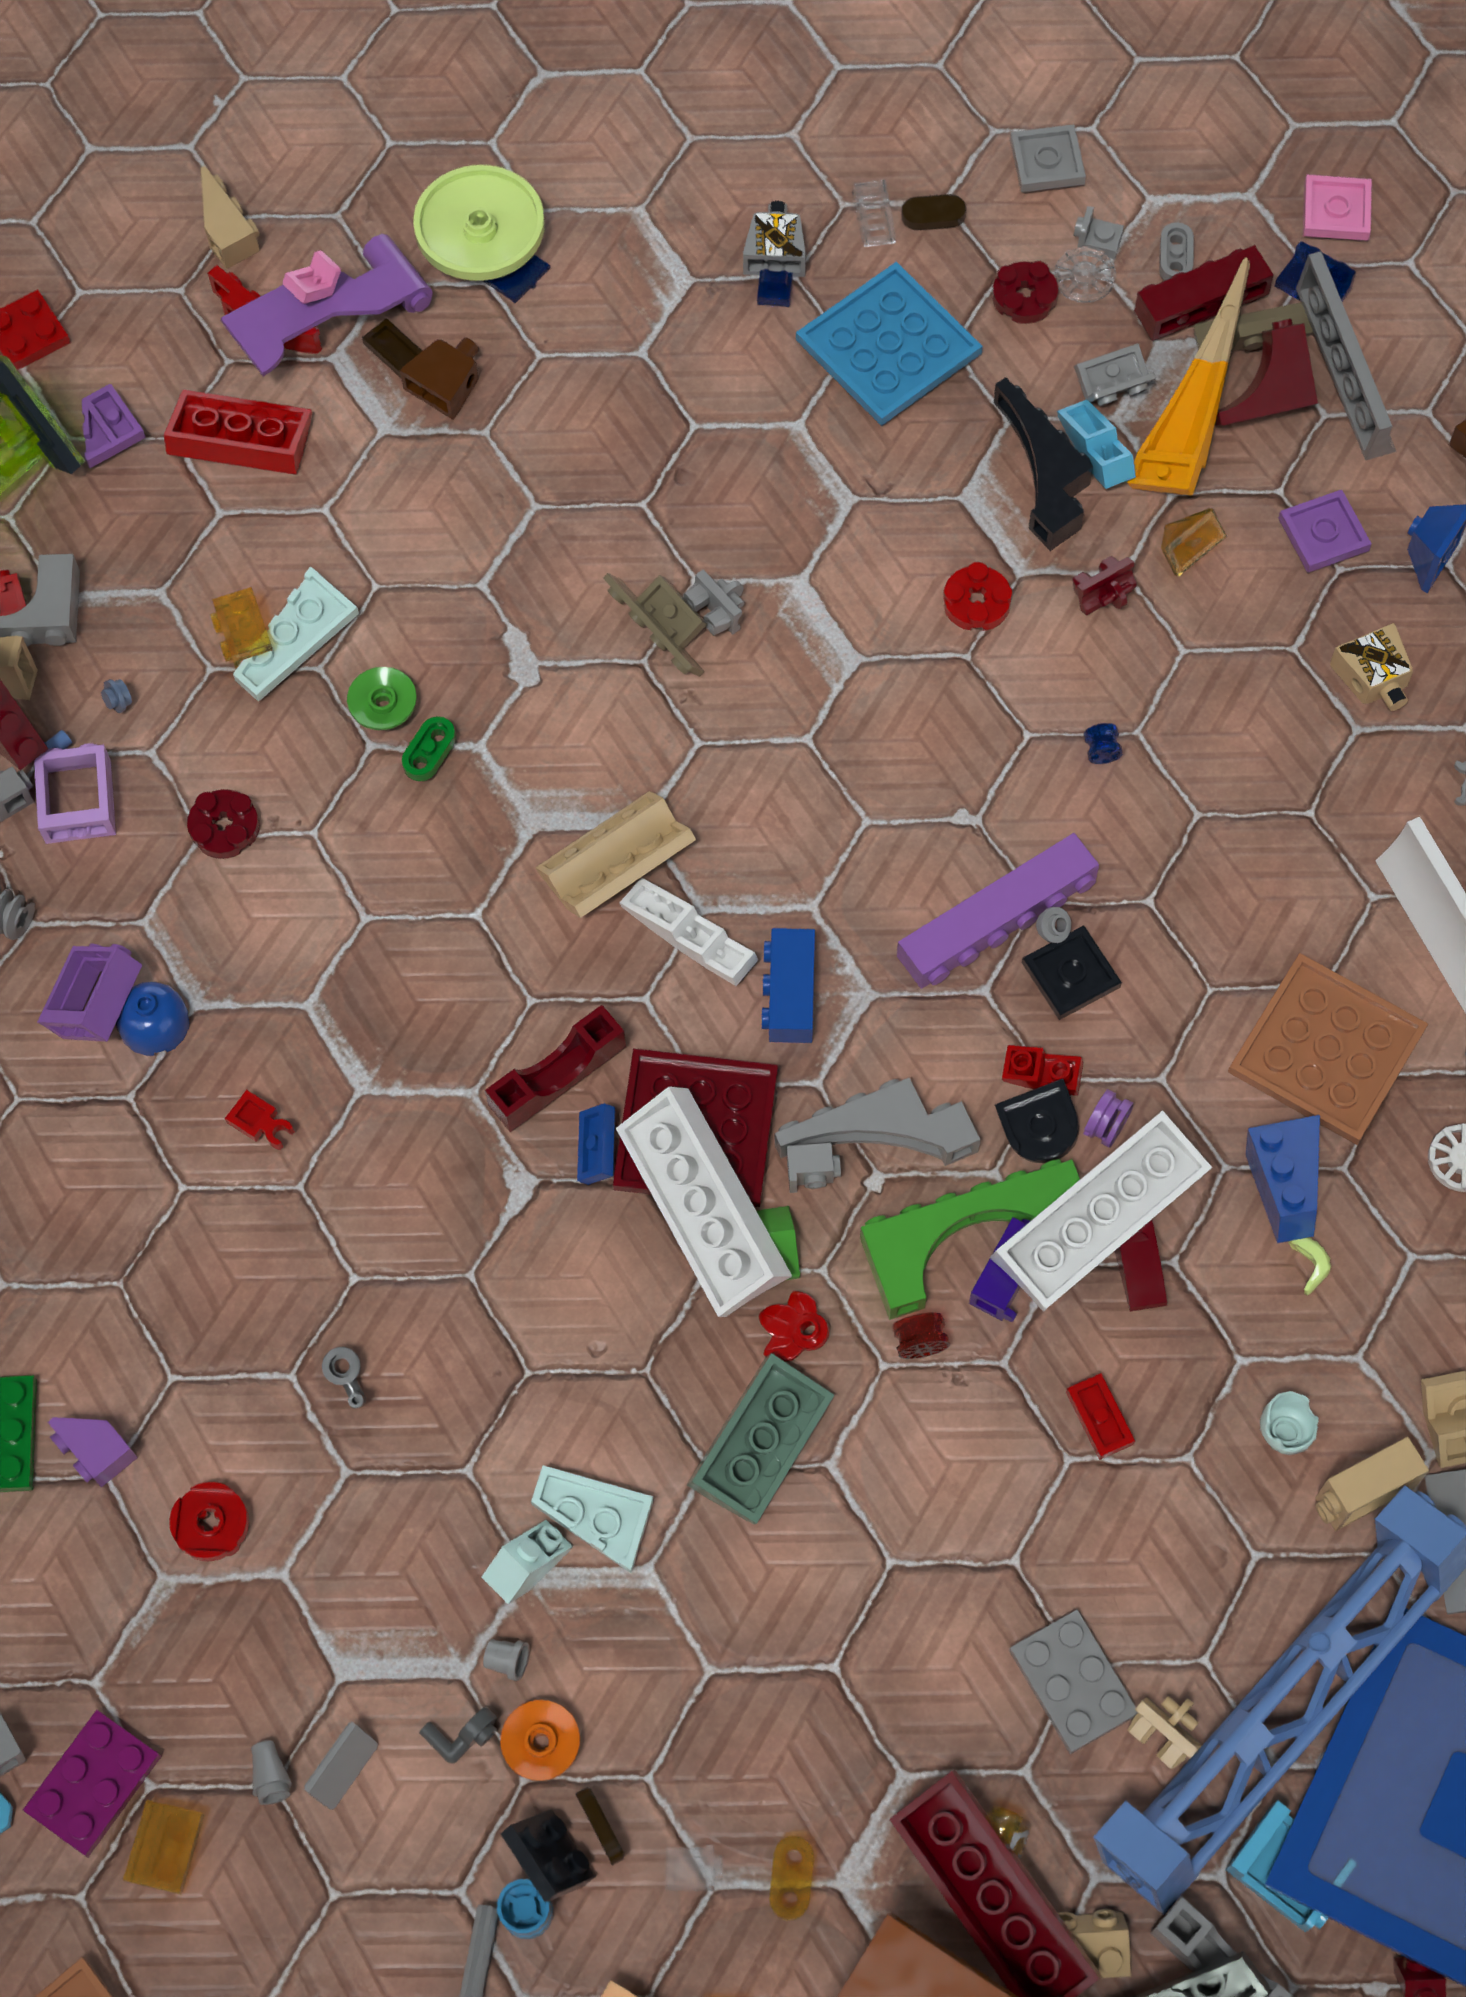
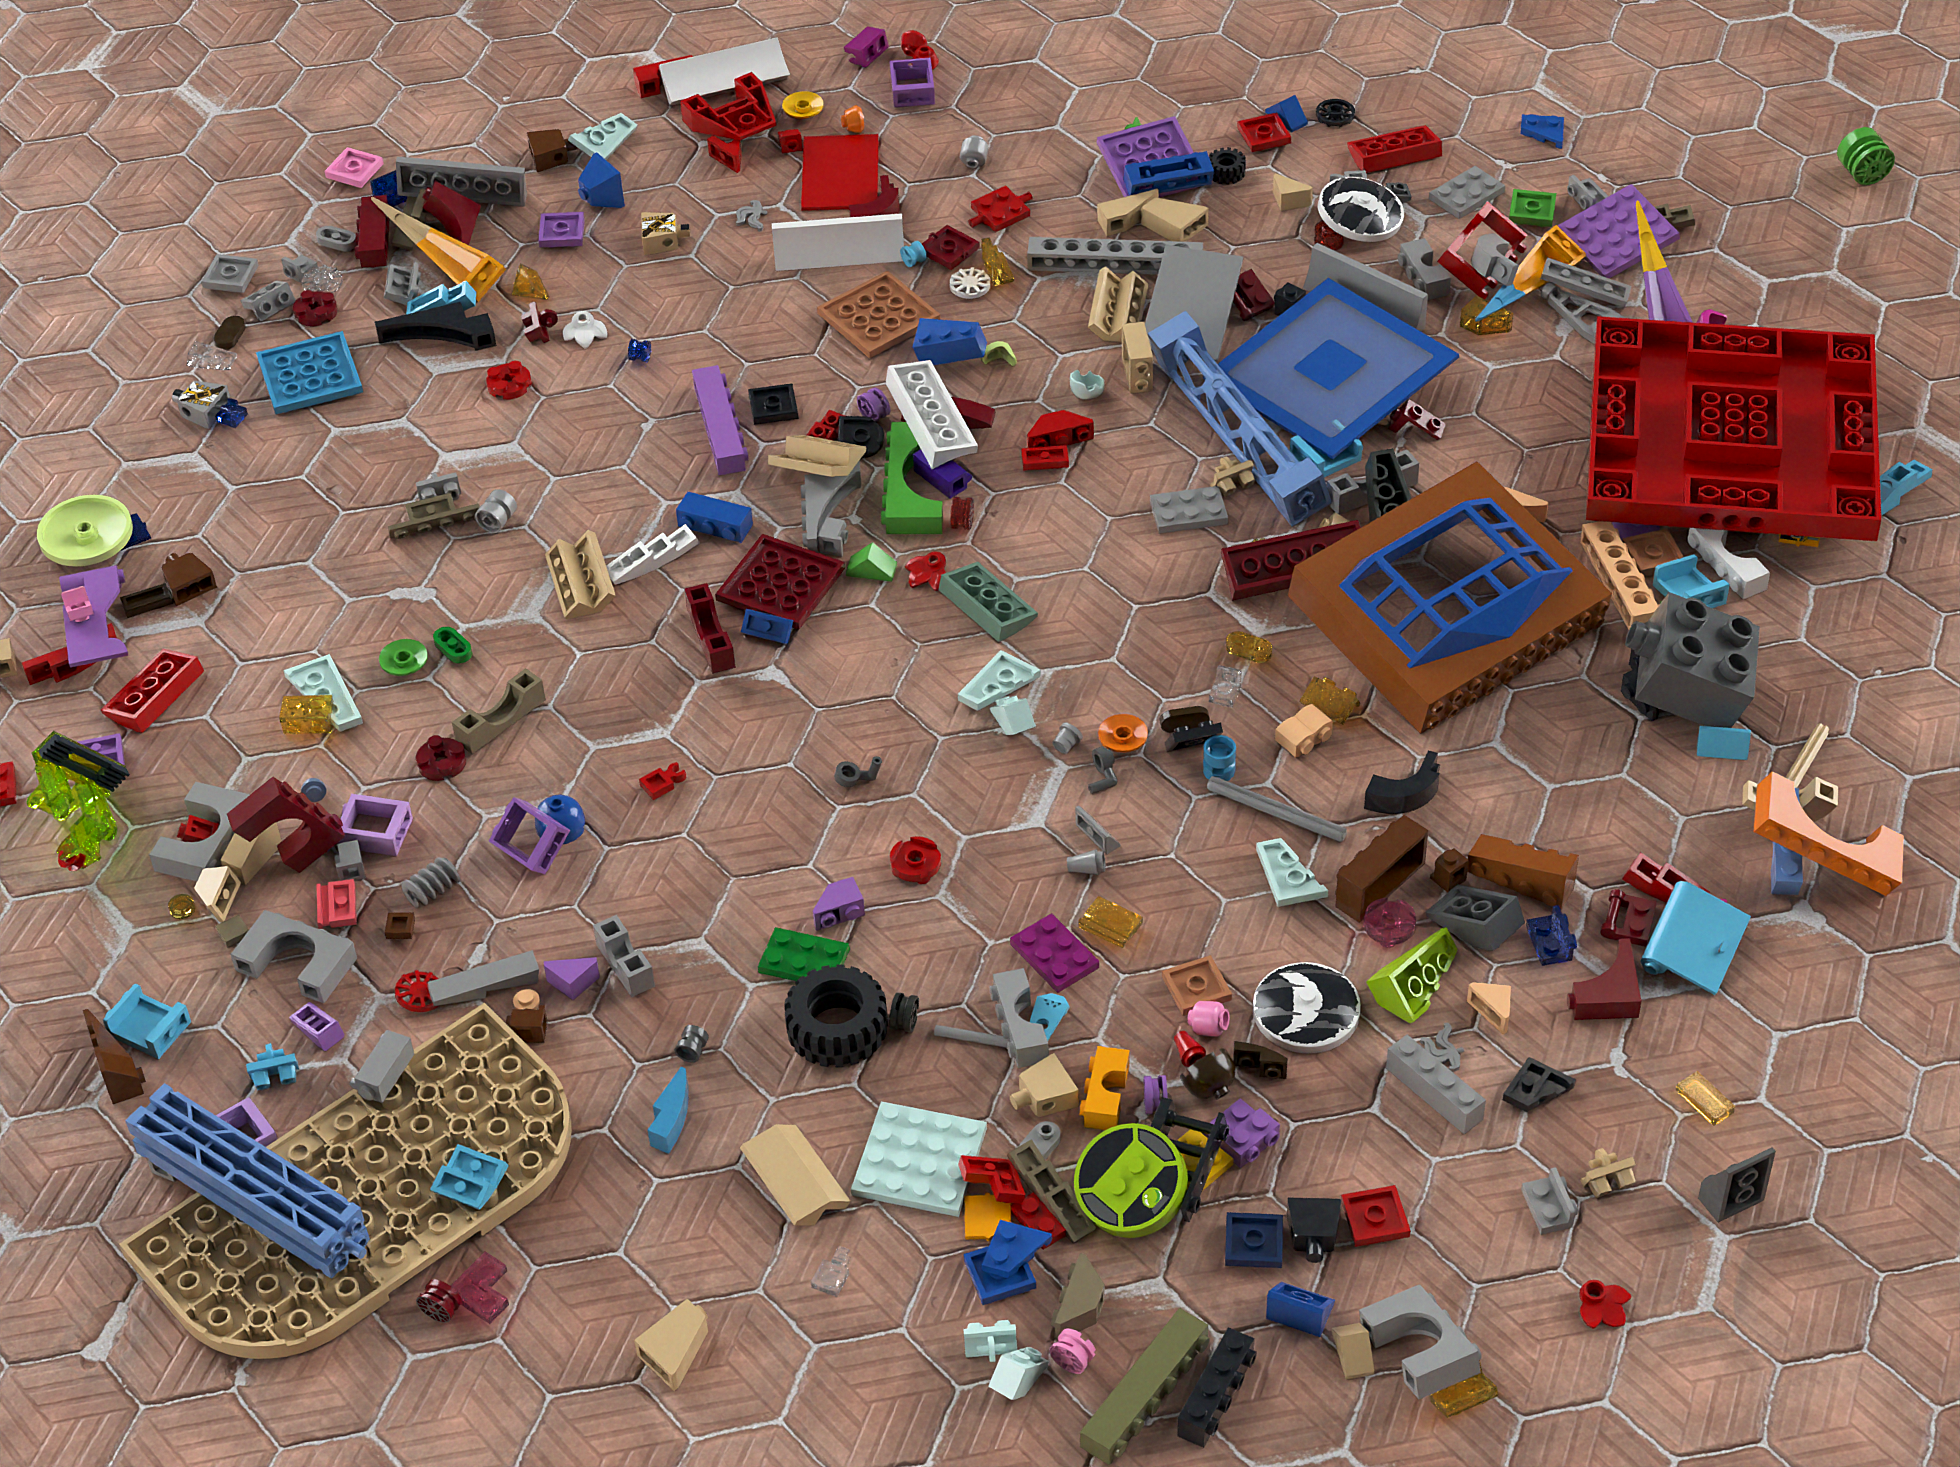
camera: 70 degrees left, 20 degrees down
white arch [616,1087,792,1317] -> none
light grey plate [1036,907,1071,943] -> none
none -> light grey bracket [240,280,296,321]
none -> dark tan arch [452,668,546,754]
none -> light grey wheel [475,489,517,533]
none -> white plate [563,311,607,349]
none -> tan slope [768,435,866,477]
none -> red slope [1027,410,1094,448]

